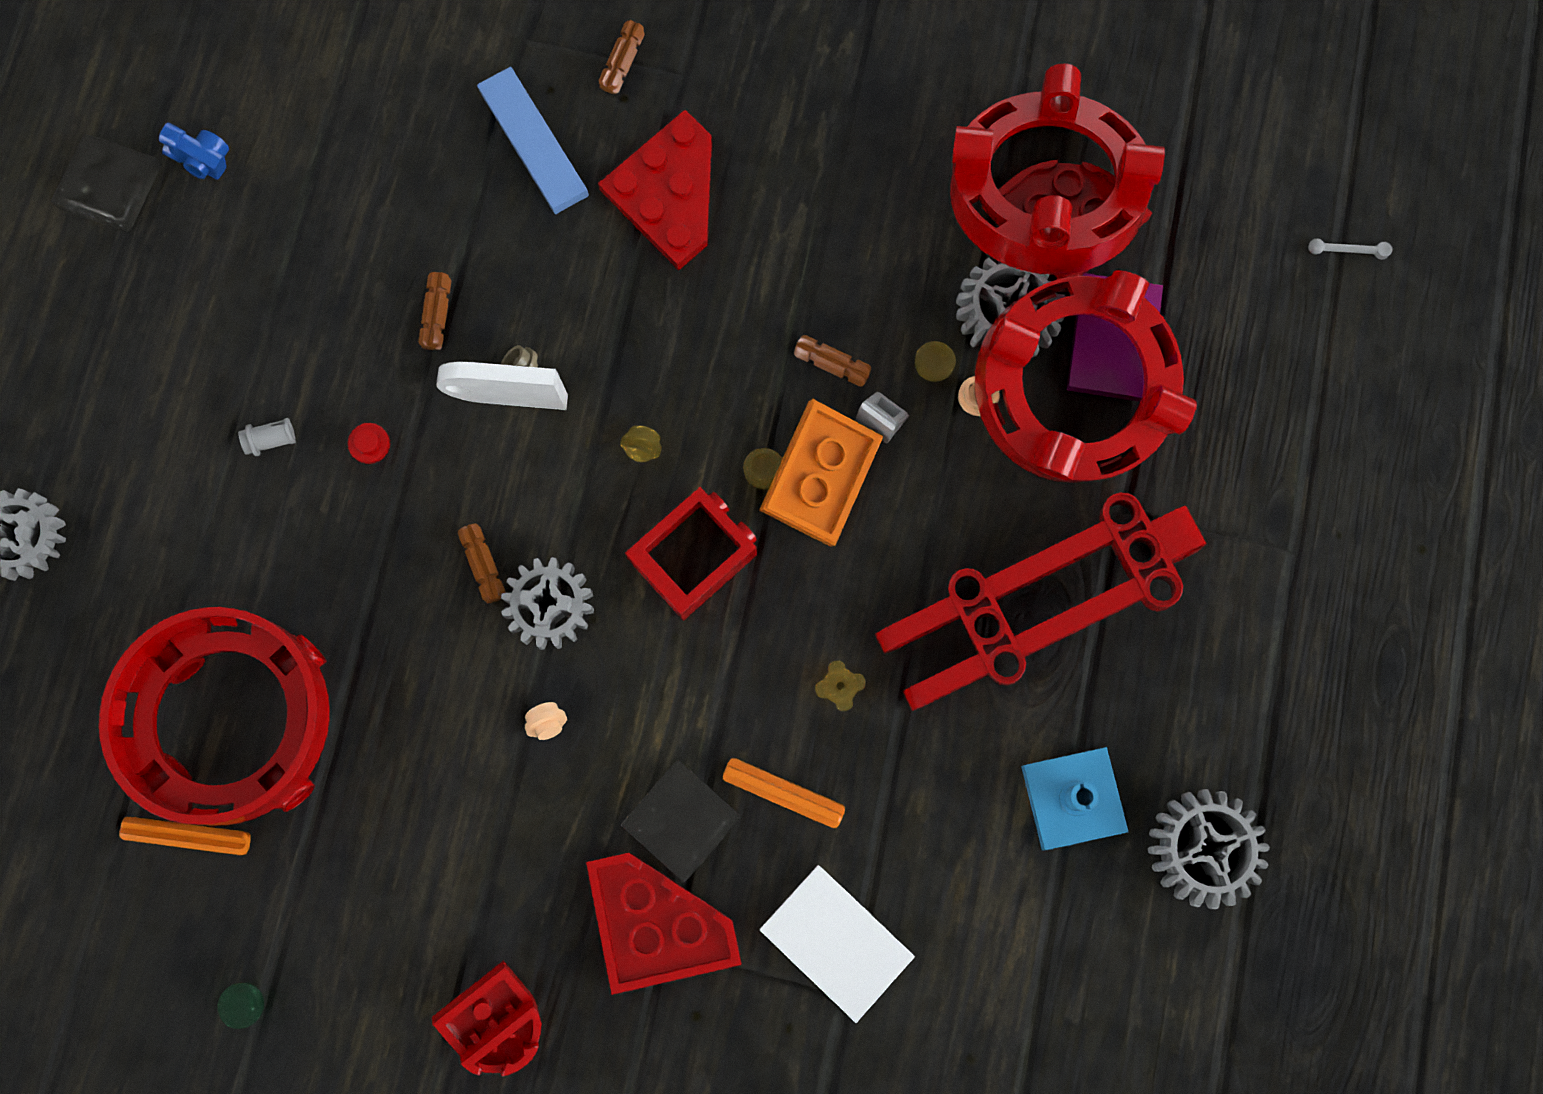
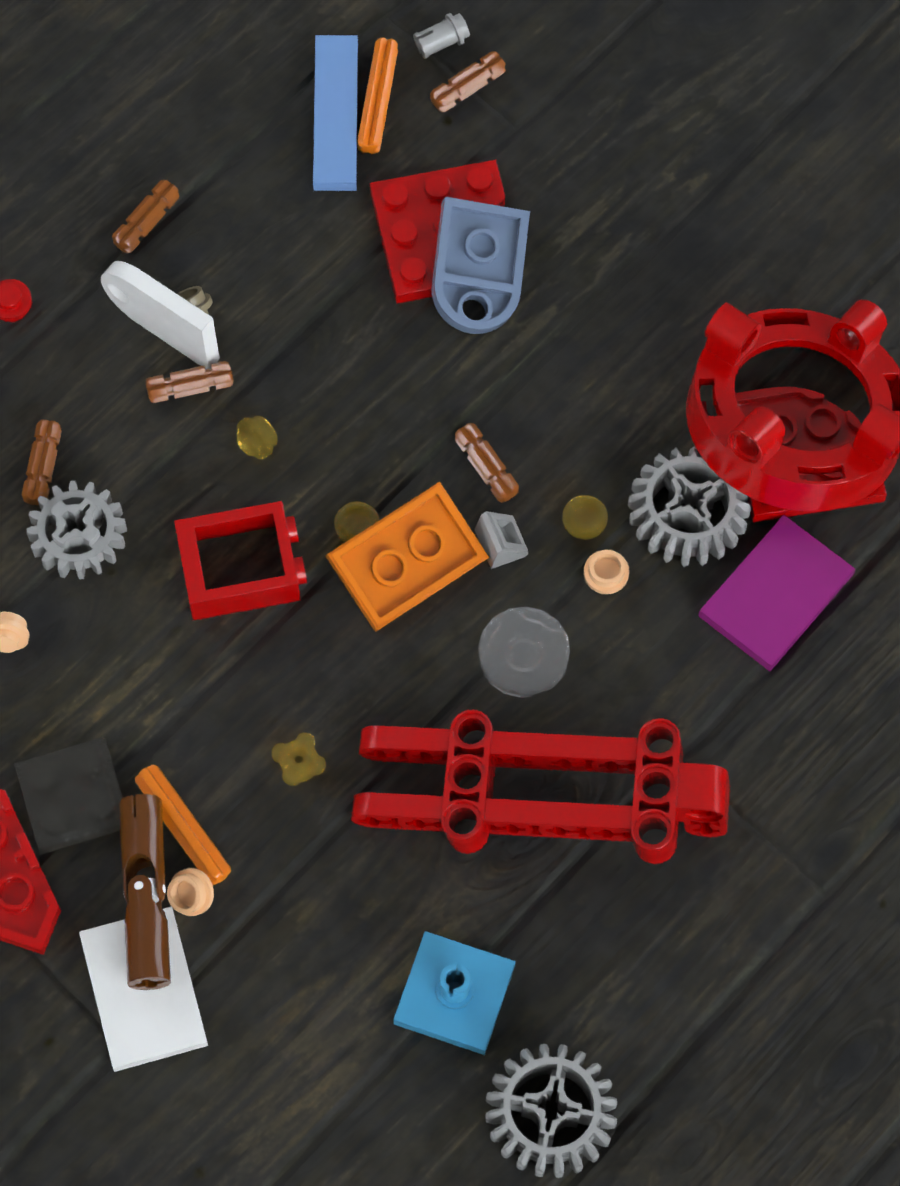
camera: 30 degrees right, 10 degrees down
red piece [975,270,1197,483] -> none
none -> reddish brown piece [119,794,171,990]
none -> axle [146,361,233,403]
none -> light nougat plate [167,868,214,916]
none -> orange axle [357,38,398,154]
none -> light grey pin [413,13,470,59]
none -> sand blue tile [432,197,530,334]
none -> clear tile [478,606,570,698]

